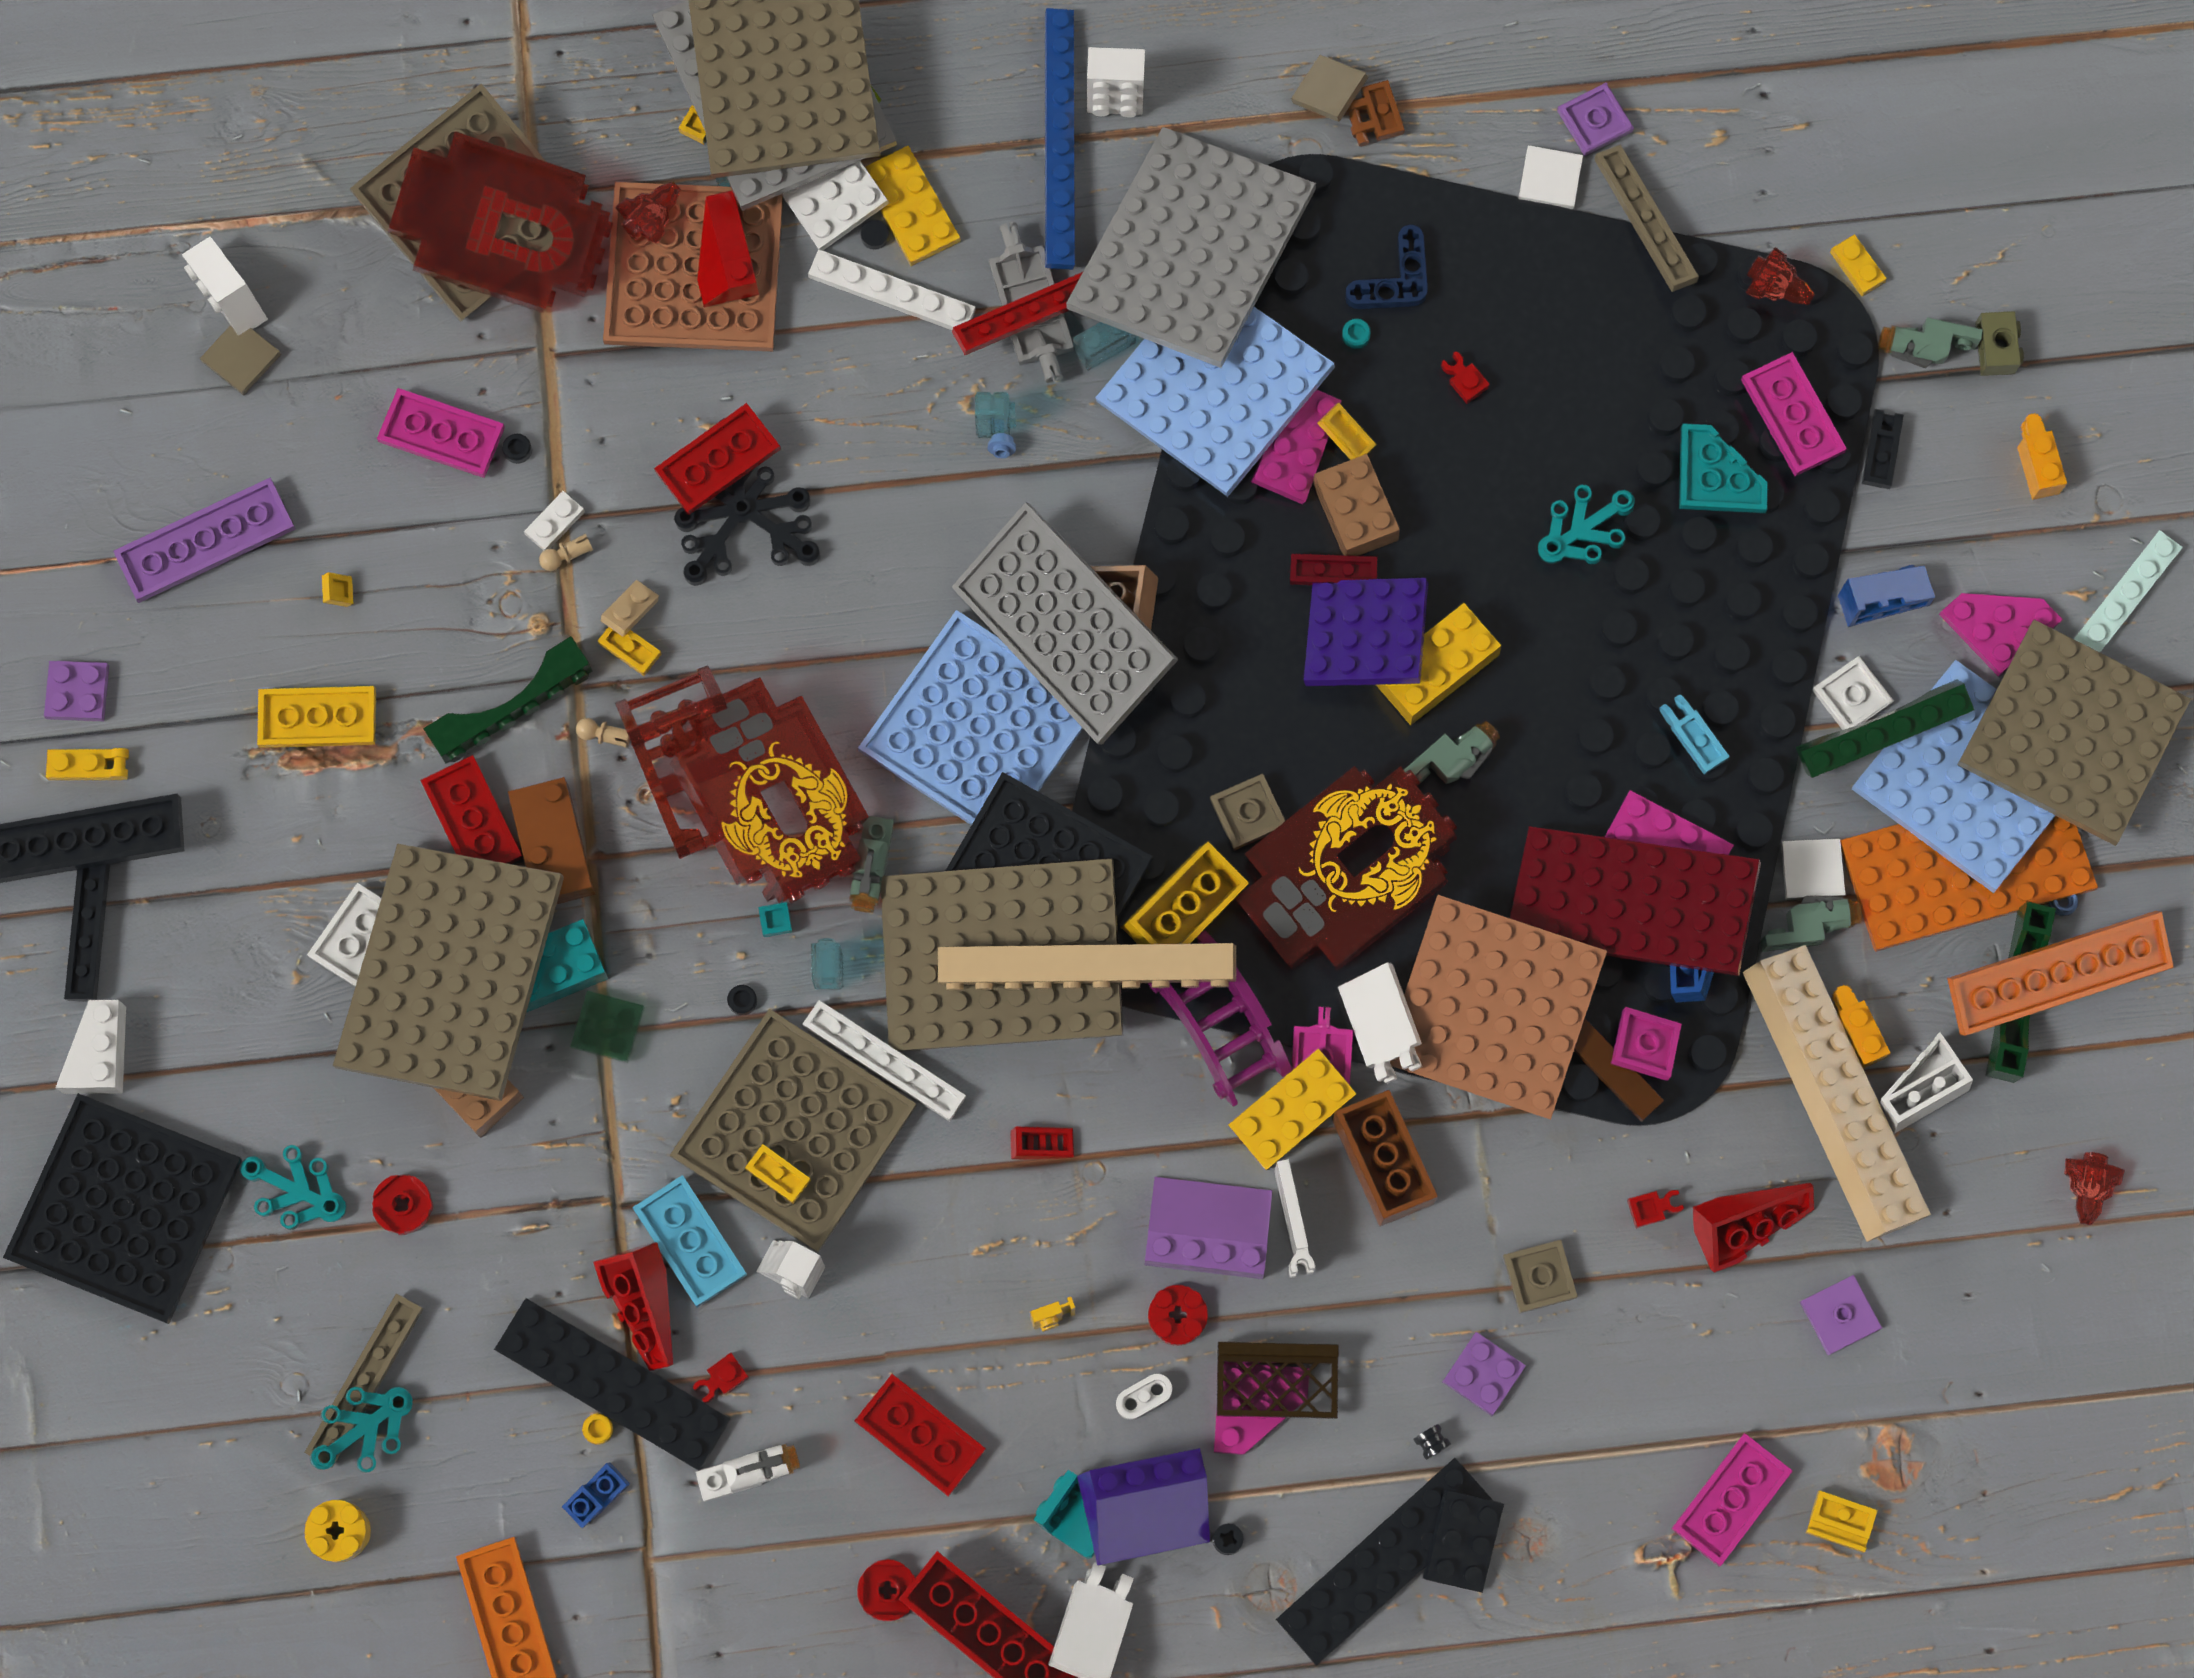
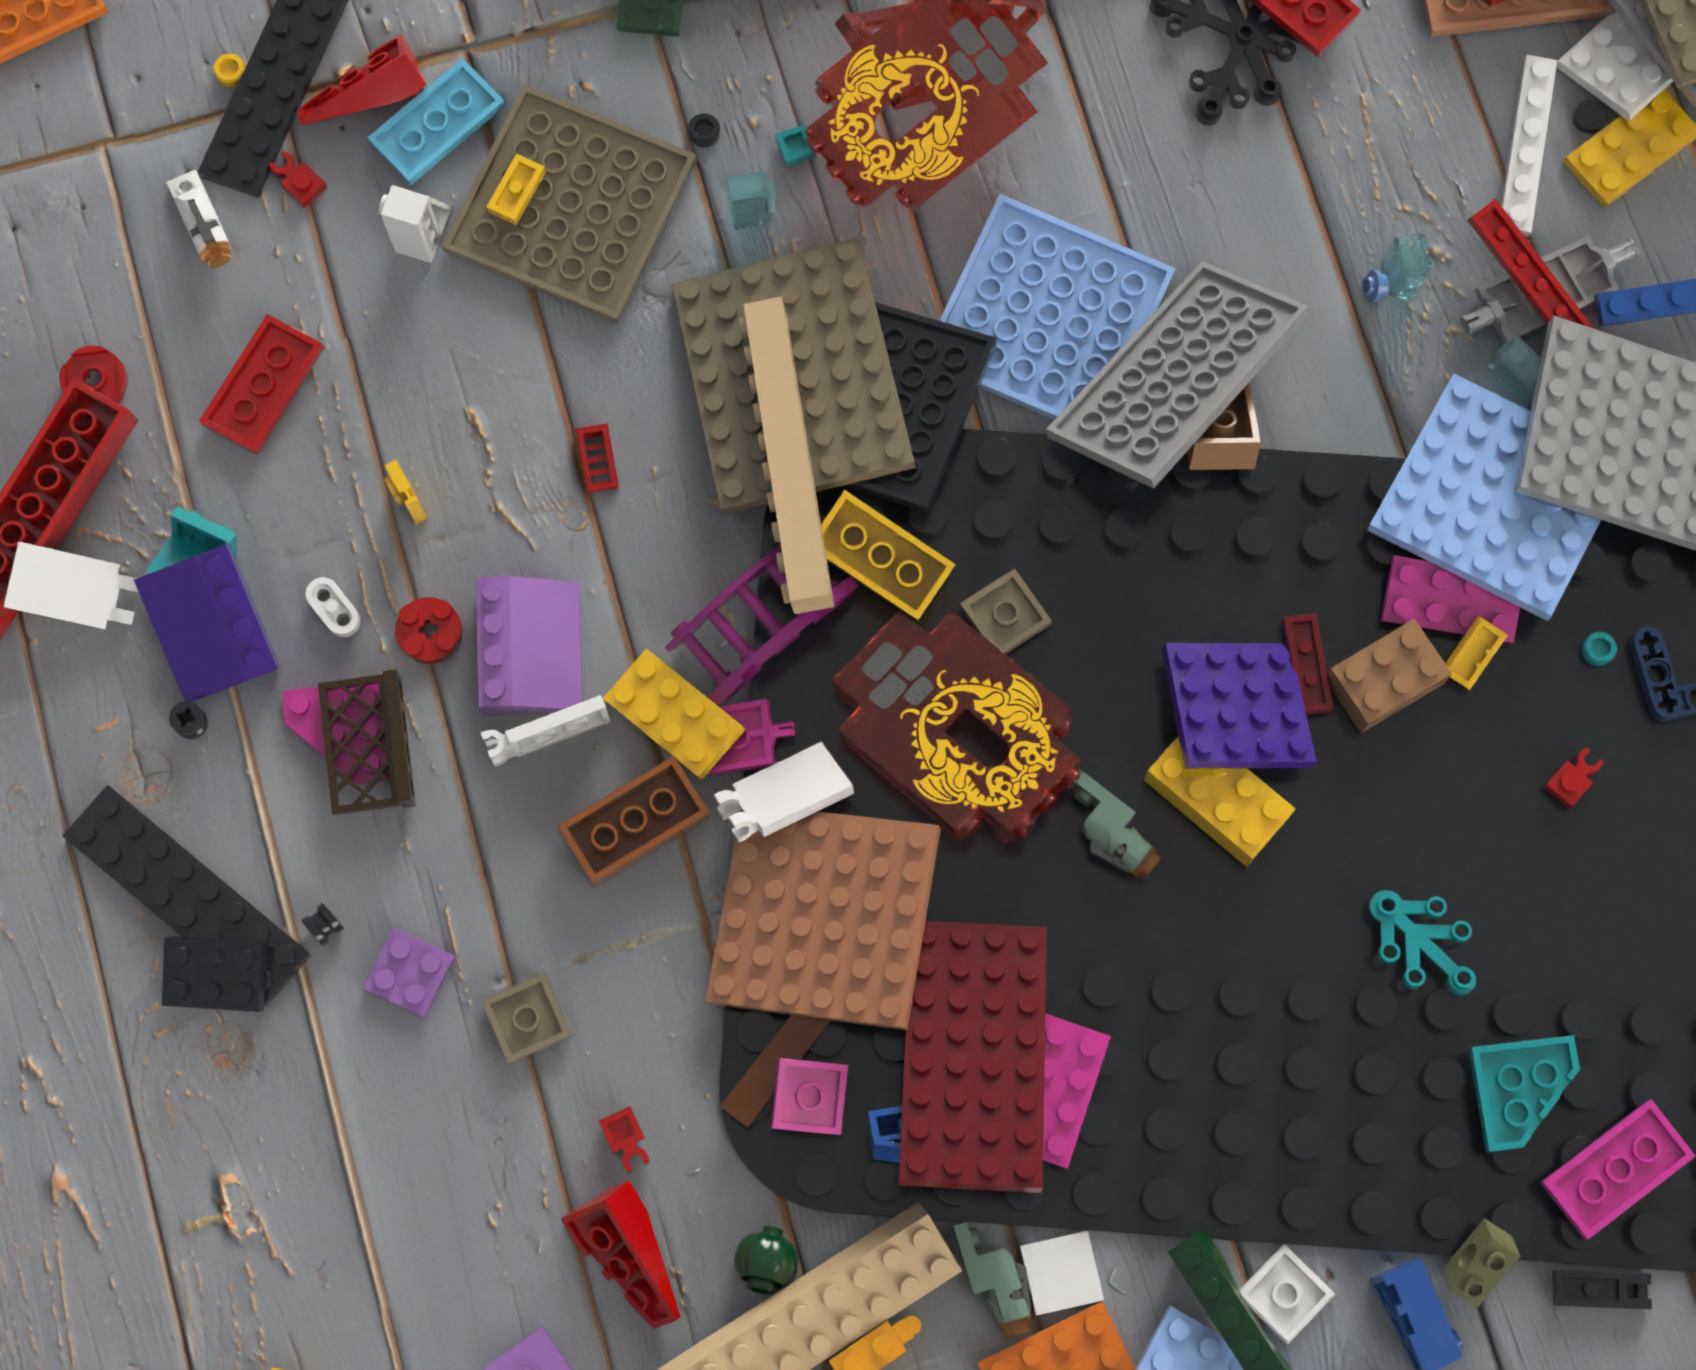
camera: 80 degrees right, 0 degrees up
blue slope [562,1462,630,1528] -> none
white plate [803,1000,966,1122] -> none
sand green plate [849,815,894,913] -> none
medium azure hinge [1660,694,1730,775] -> none
dark pink plate [1671,1433,1793,1567] -> none
none -> dark green plant [734,1226,799,1295]
none -> olive brick [1441,1218,1521,1308]

